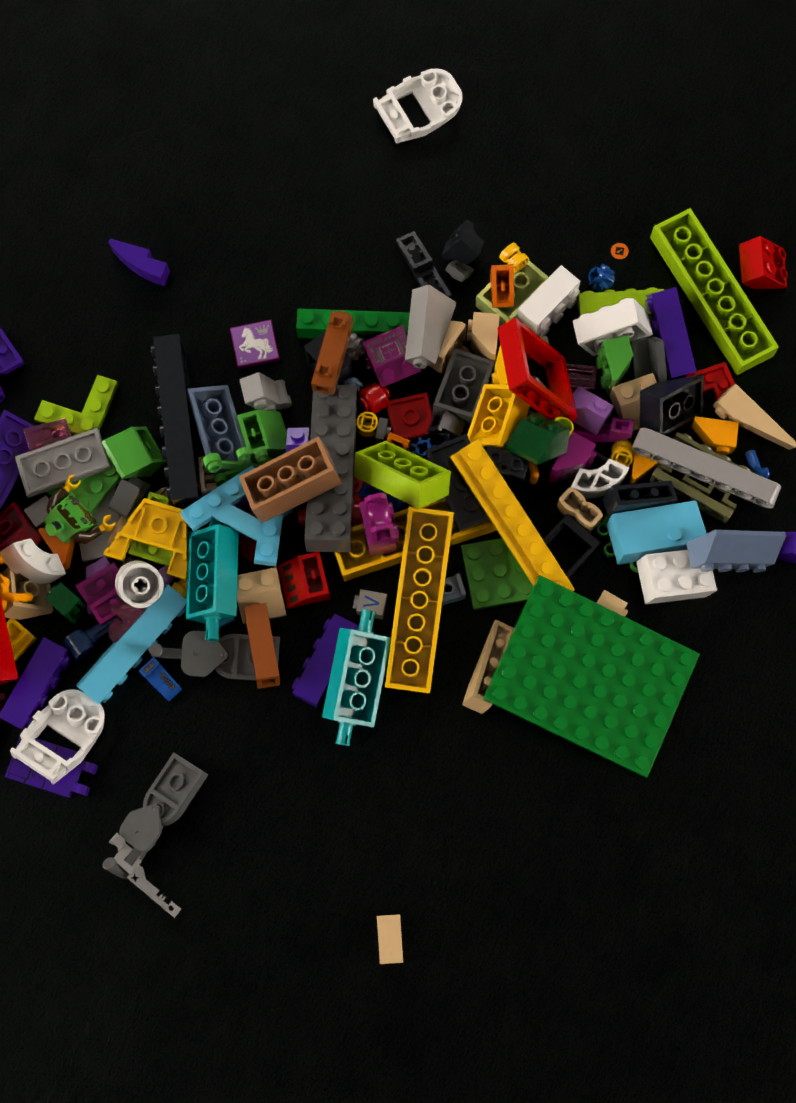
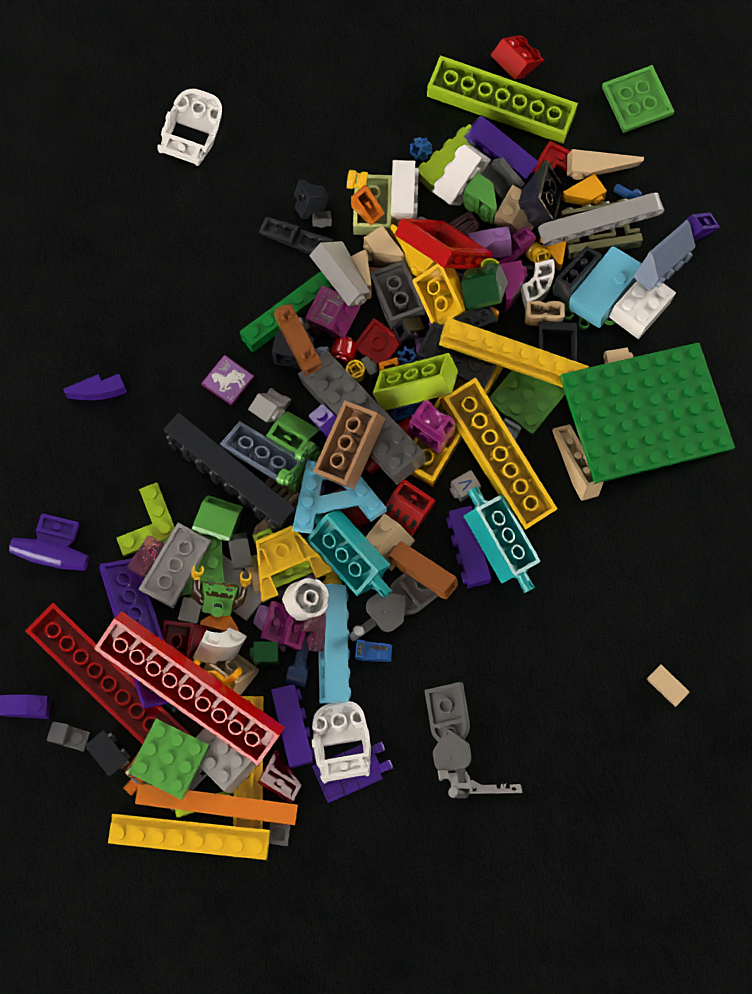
camera: 45 degrees left, 0 degrees up
orange sticker [611,243,629,259] -> none

